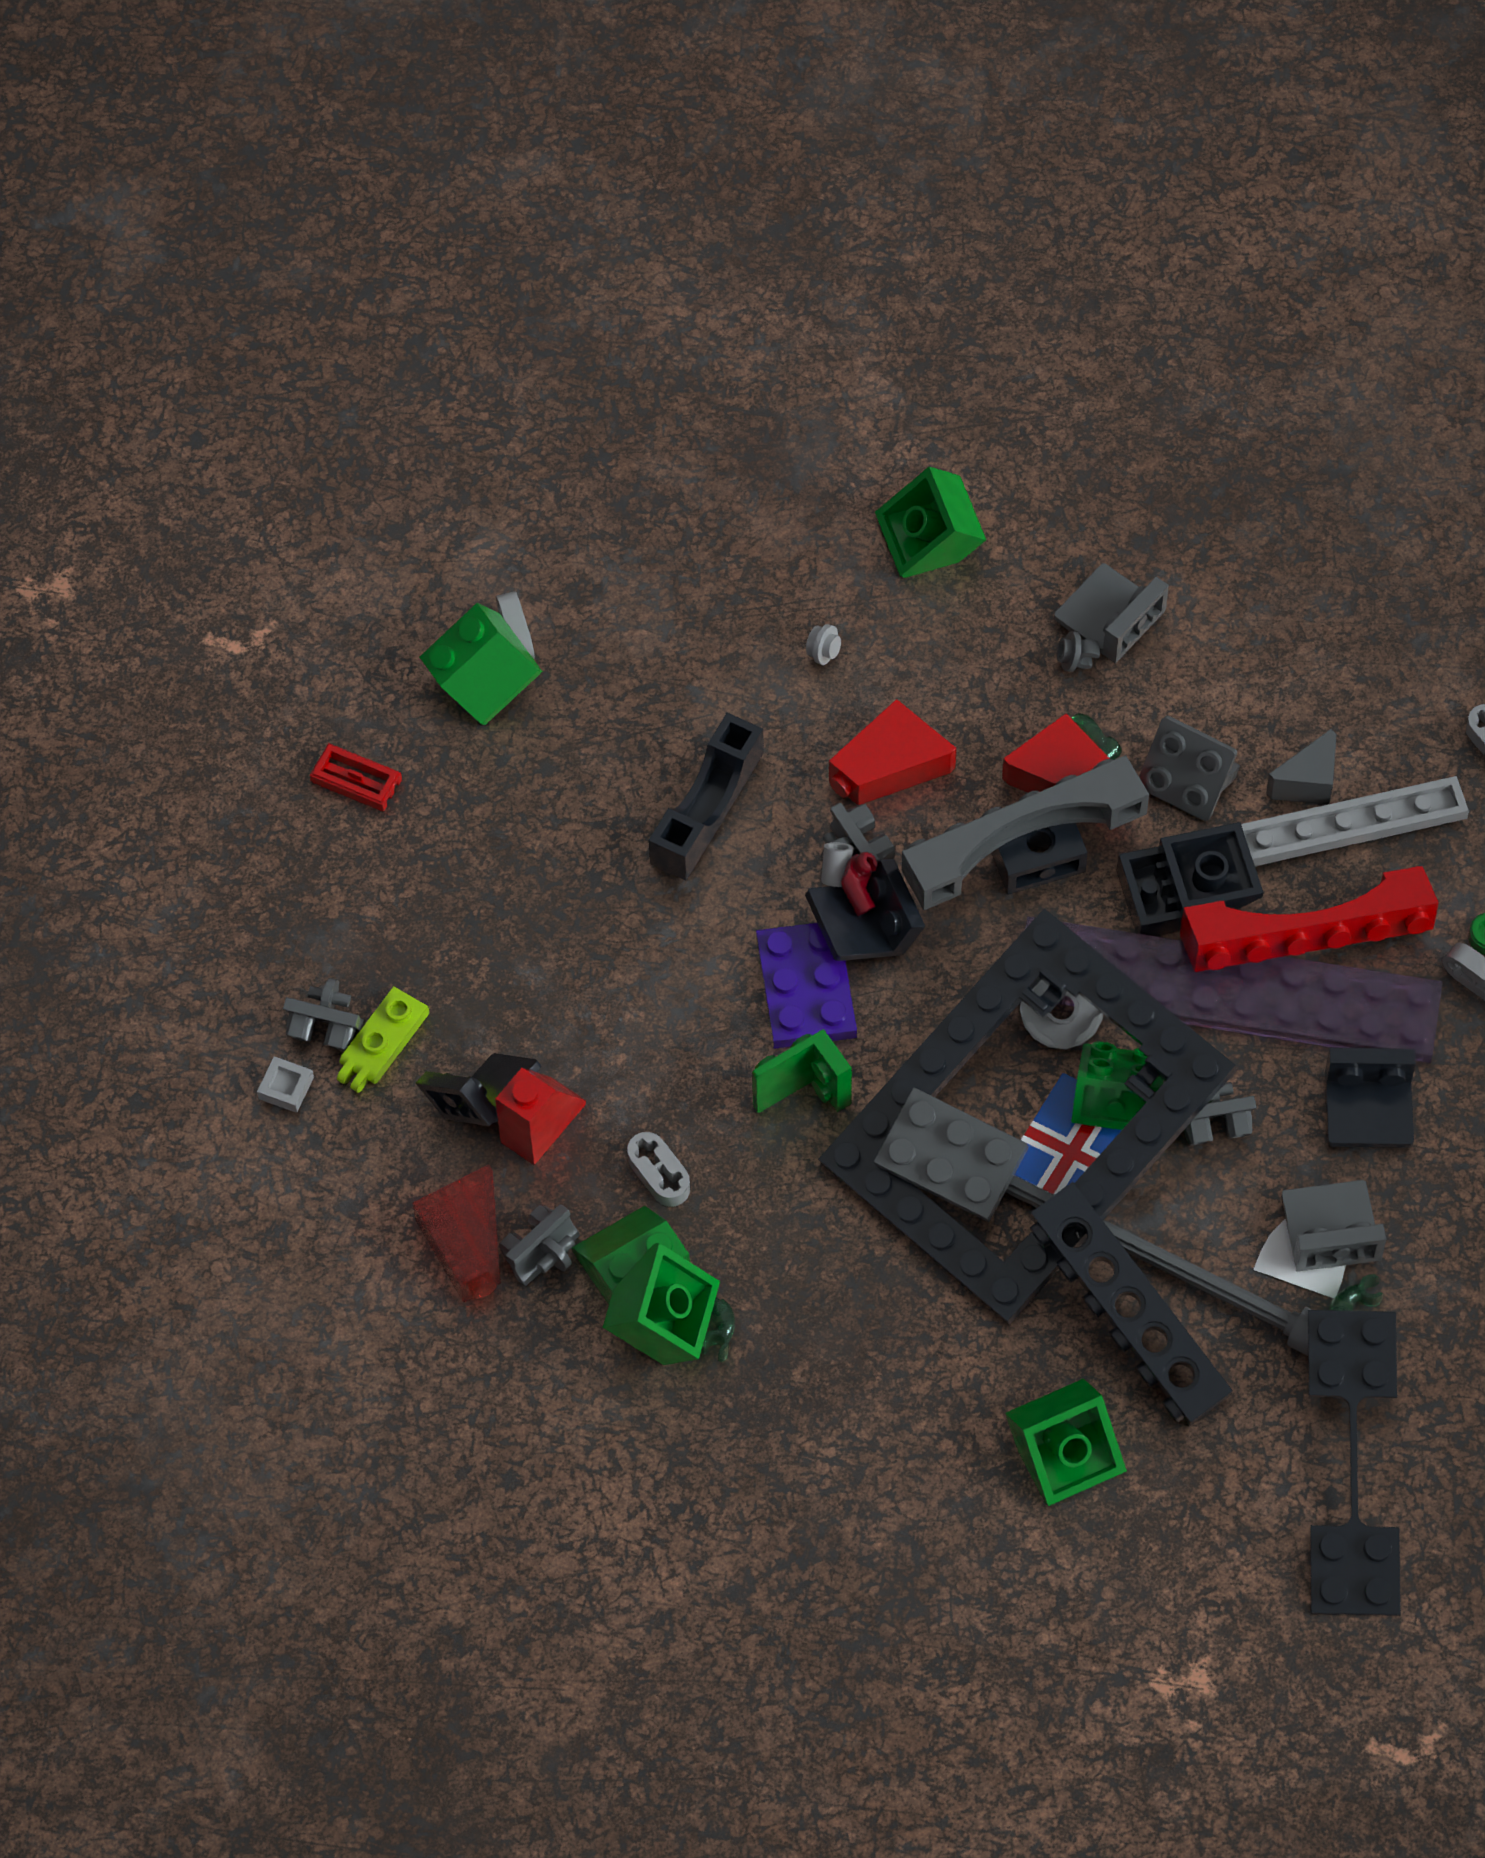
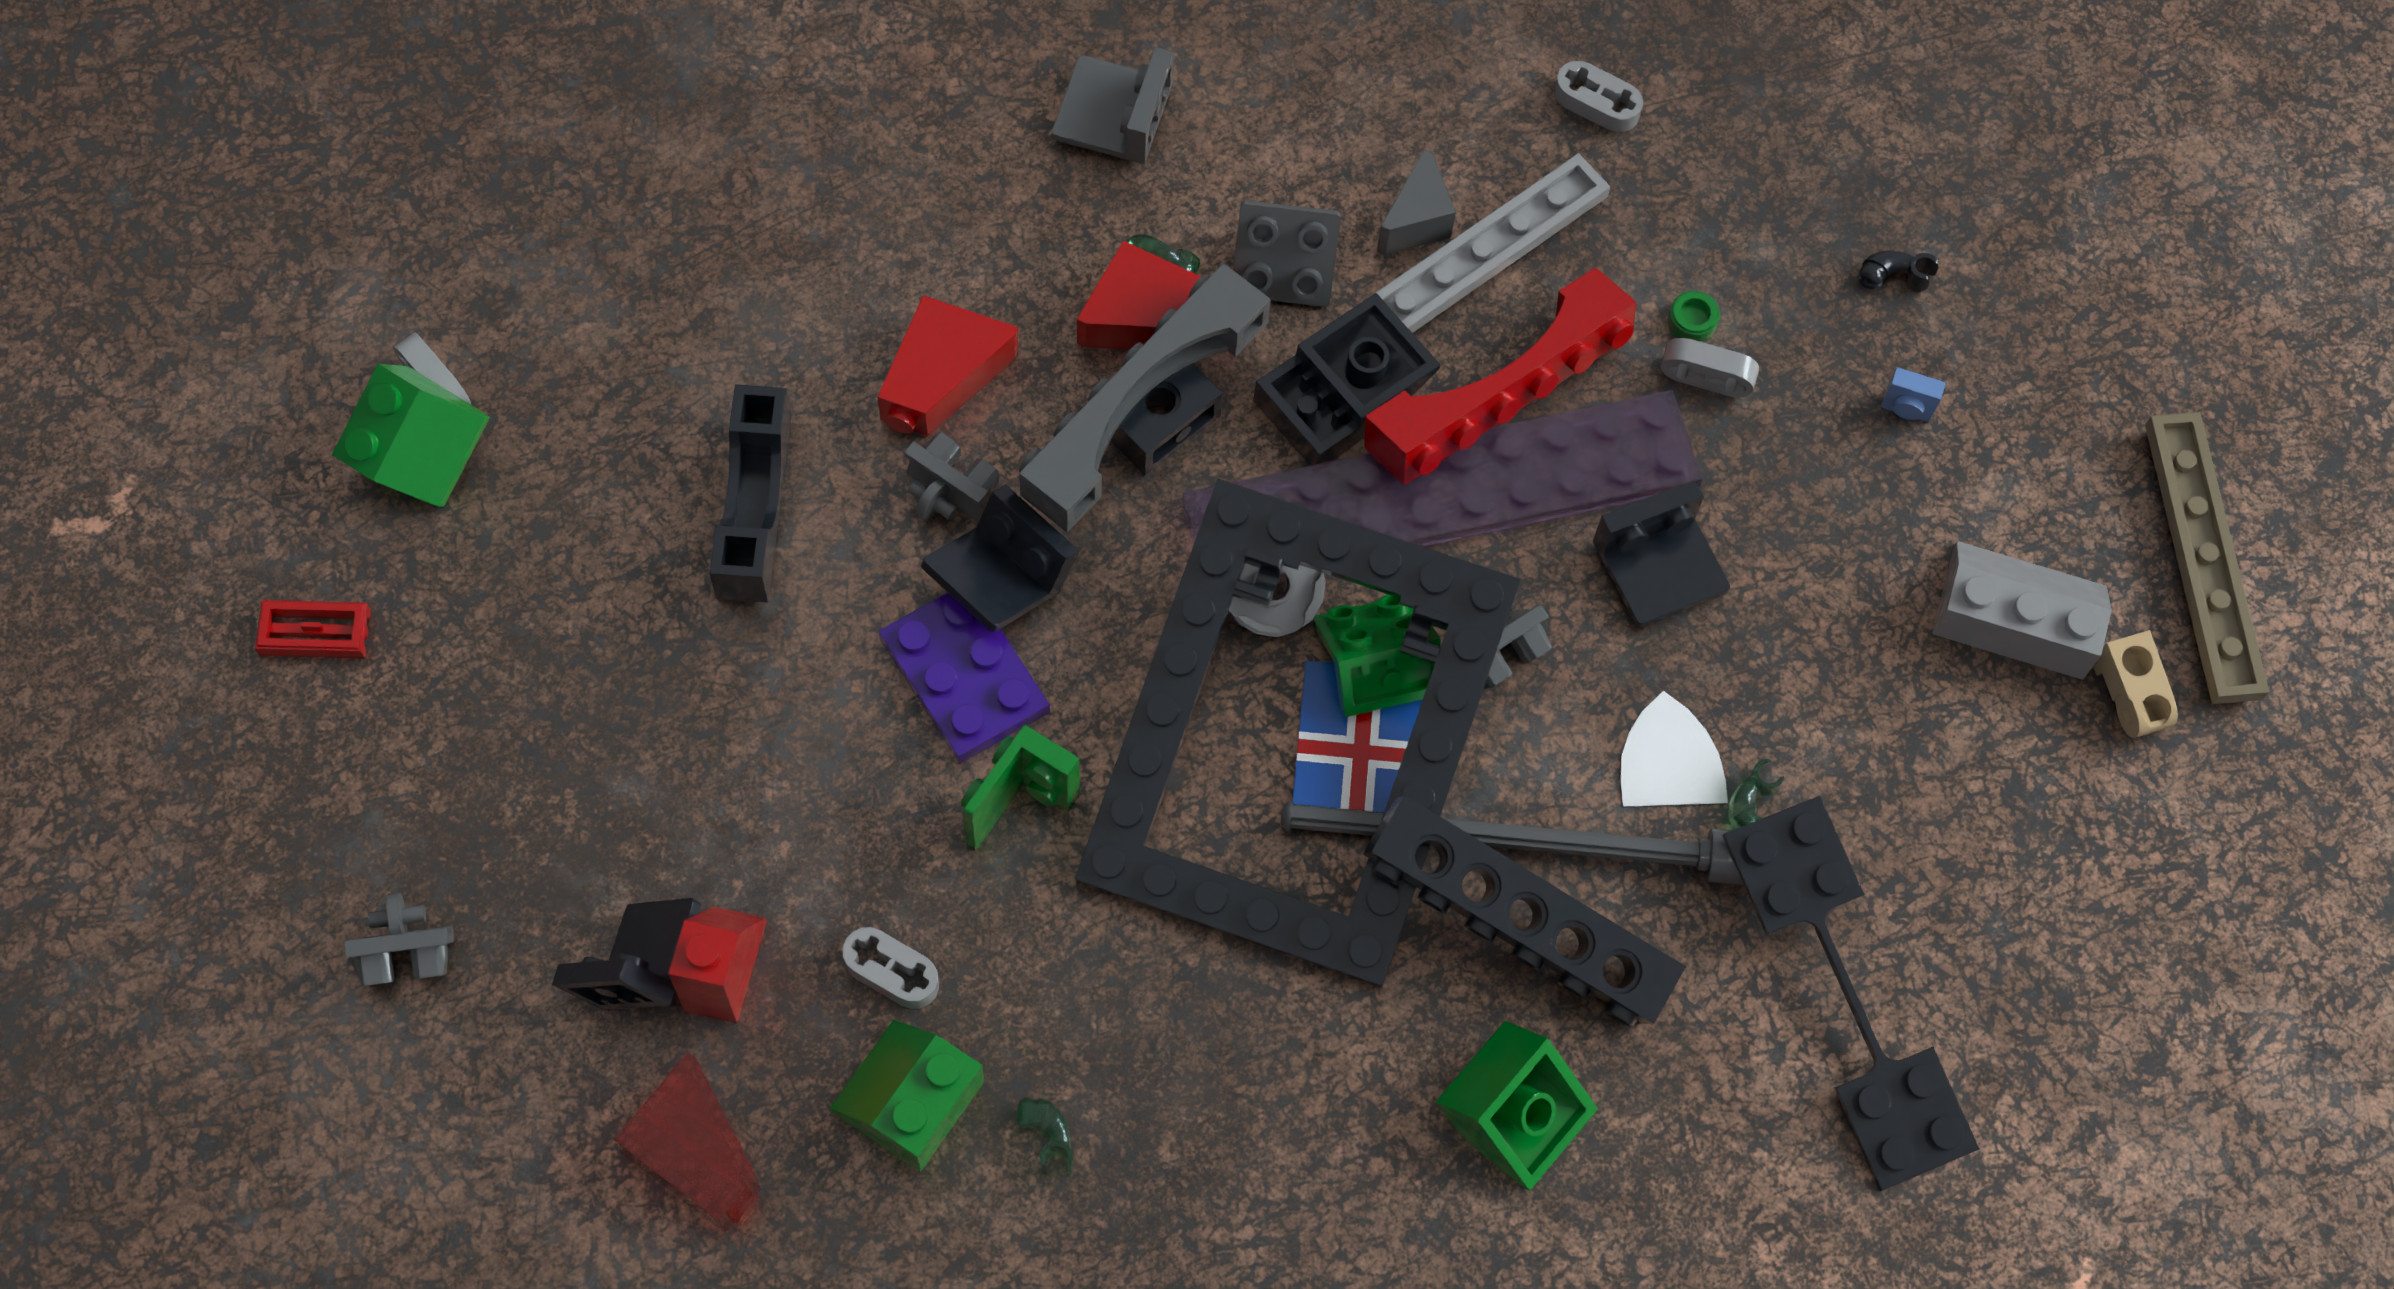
camera: 30 degrees left, 5 degrees up
light grey plate [257,1056,314,1113] -> none
lime hinge [337,986,429,1093] -> none
dark grey hips [499,1204,580,1287] -> none
green slope [602,1243,720,1365] -> none
light grey plate [806,624,841,665] -> none
light grey hinge [821,842,853,887] -> none
dark red arm [841,852,877,916] -> none
dark grey plate [874,1087,1029,1222] -> none
green slope [875,466,986,578] -> none
dark grey plate [1056,631,1100,672] -> none
dark grey bracket [1281,1180,1386,1272] -> none

